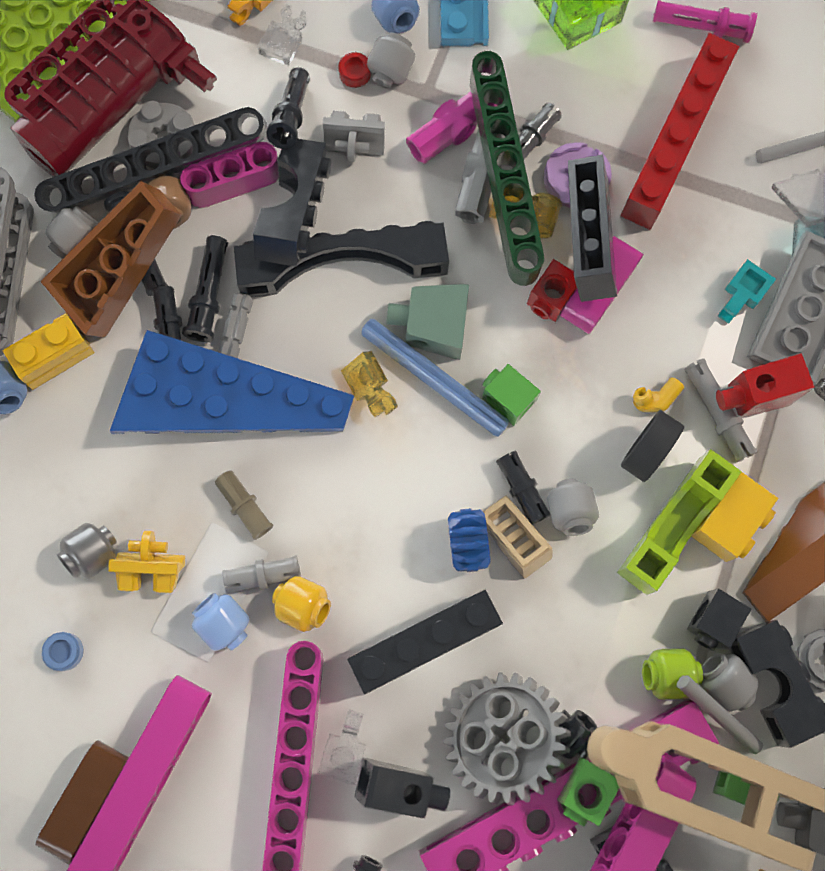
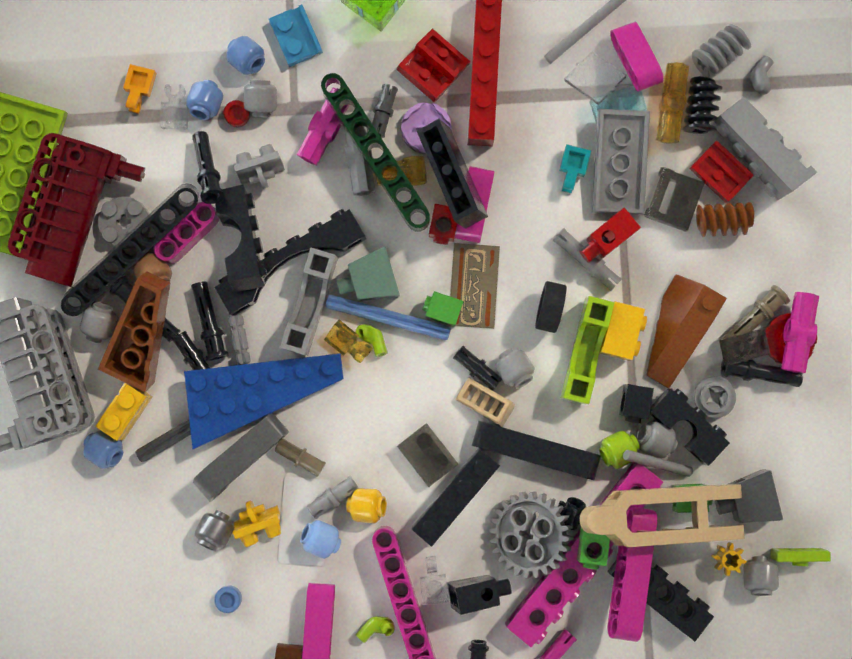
camera: 15 degrees left, 10 degrees up
blue gear [448,508,491,572] -> none
yellow arm [633,377,684,412] -> none
none -> dark grey axle [135,419,191,462]
none -> medium blue head [186,80,223,120]
none -> dark grey beam [193,413,289,502]
none -> light grey arch [280,248,338,356]
none -> lime arm [356,324,388,357]
none -> lime arm [356,617,395,643]
none -> red slope [397,28,470,103]
none -> clear smoke plate [397,423,458,487]
none -> dark tan sticker [450,243,500,329]
none -> black beam [472,421,601,480]

